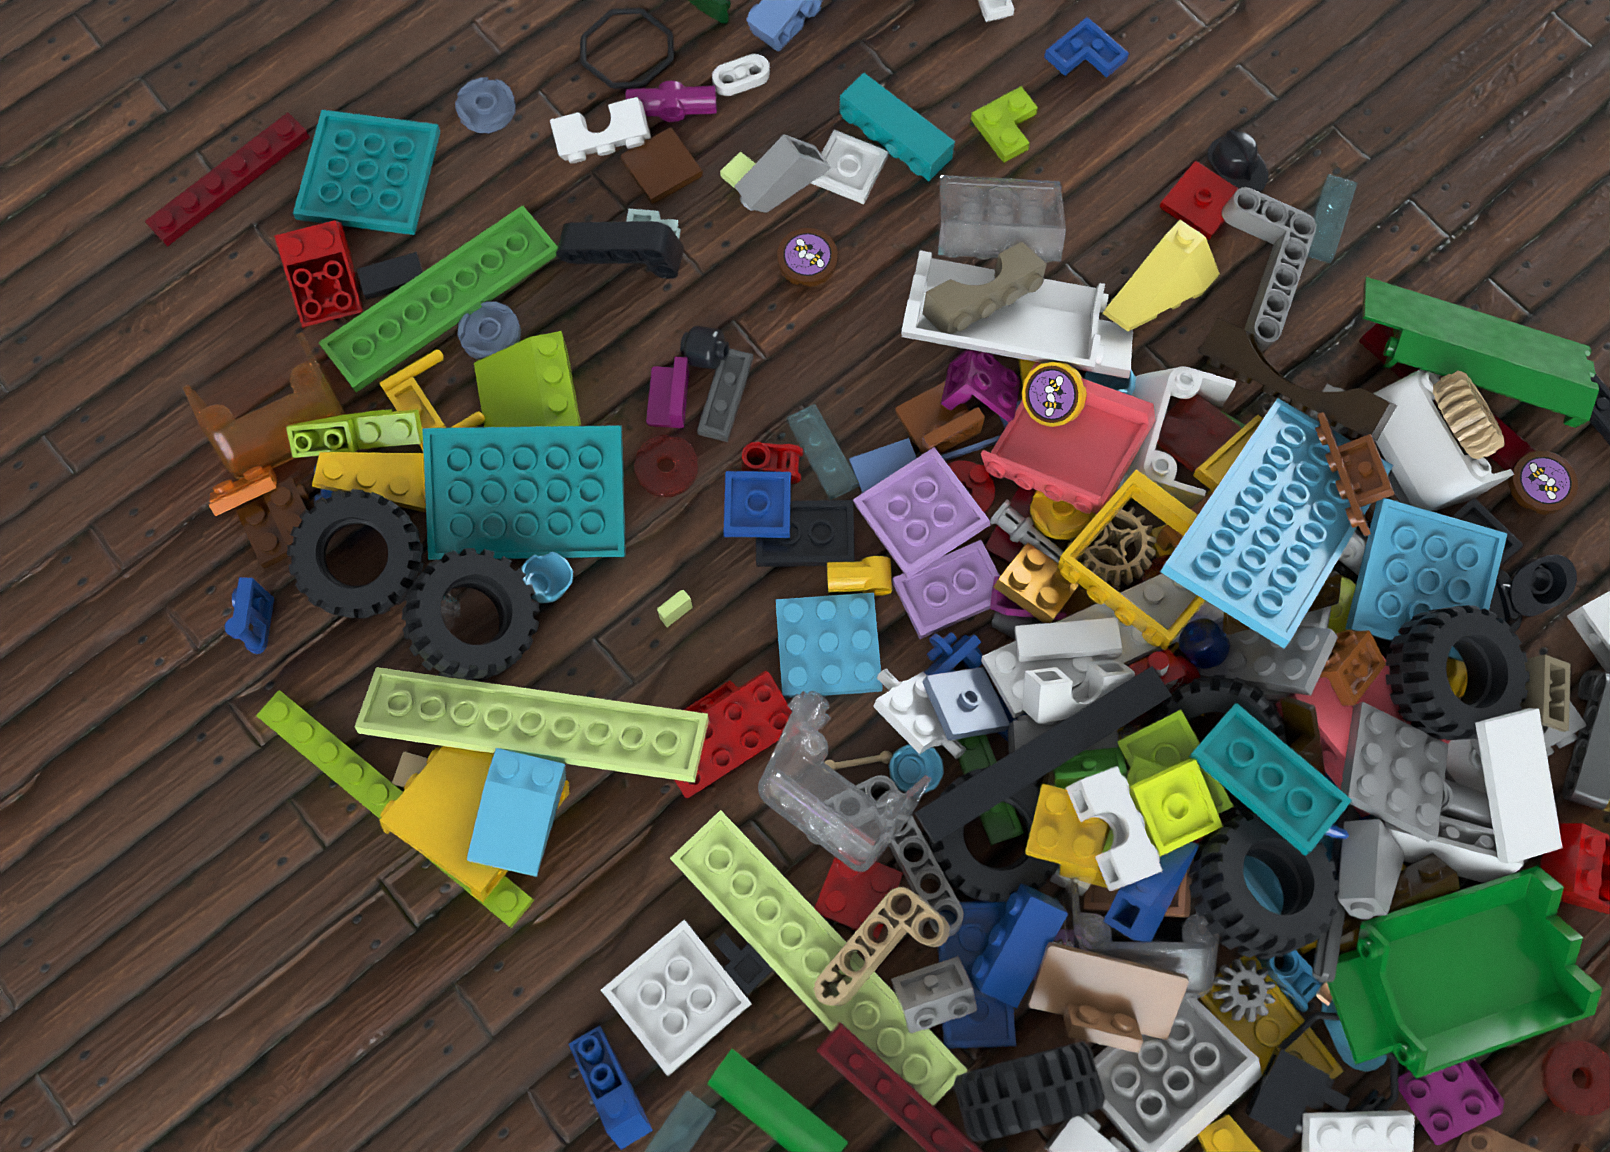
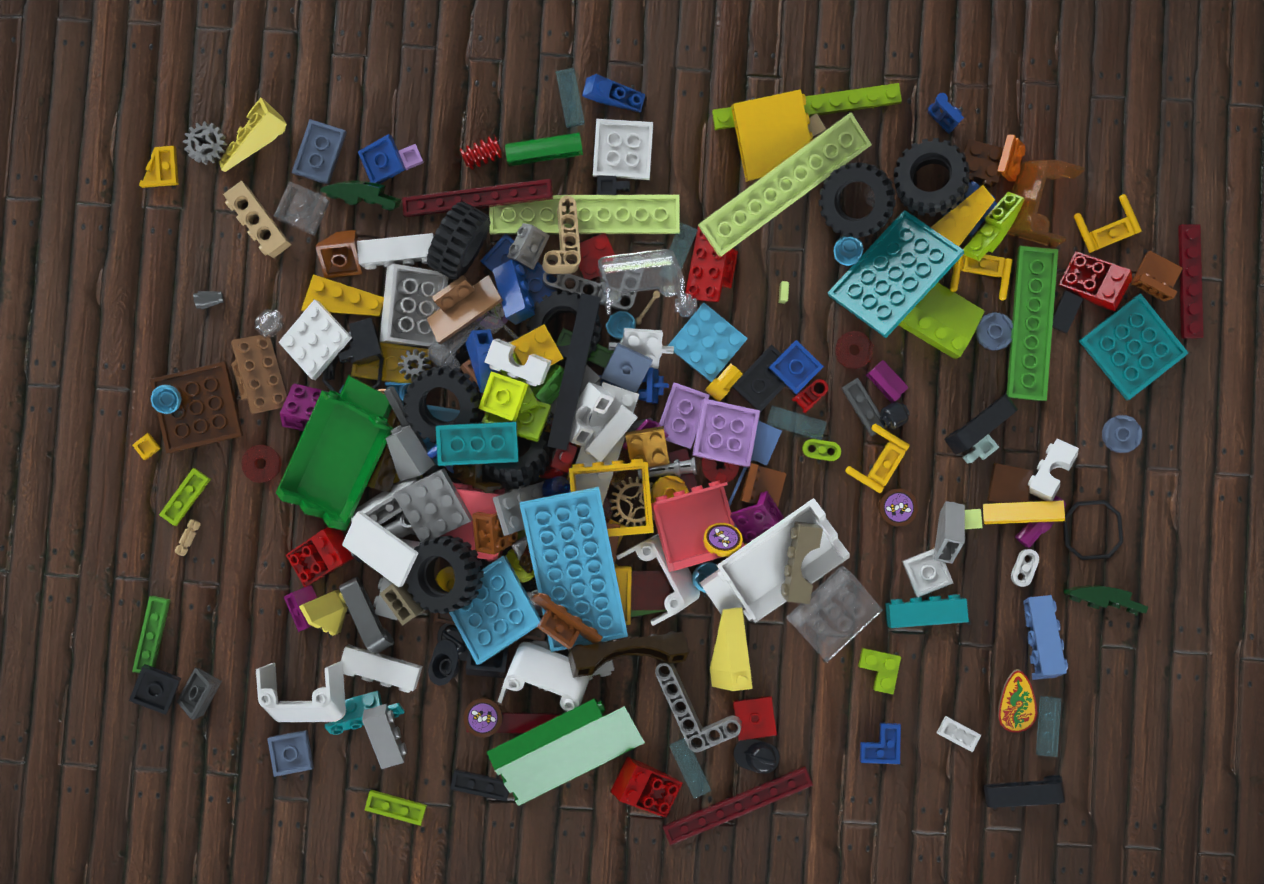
camera: 135 degrees right, 15 degrees up
medium azure slope [467,748,566,877] -> none
tan gear [1433,371,1504,459] -> none
none -> red slope [610,757,683,818]
none -> clear light blue tile [659,222,698,283]
none -> dark red tile [663,766,813,846]
none -> lime plate [802,439,841,461]
none -> yellow plate [845,424,910,493]
none -> yellow tile [983,500,1065,524]
none -> yellow plate [1074,194,1142,253]
none -> dark orange bracket [1131,251,1182,302]

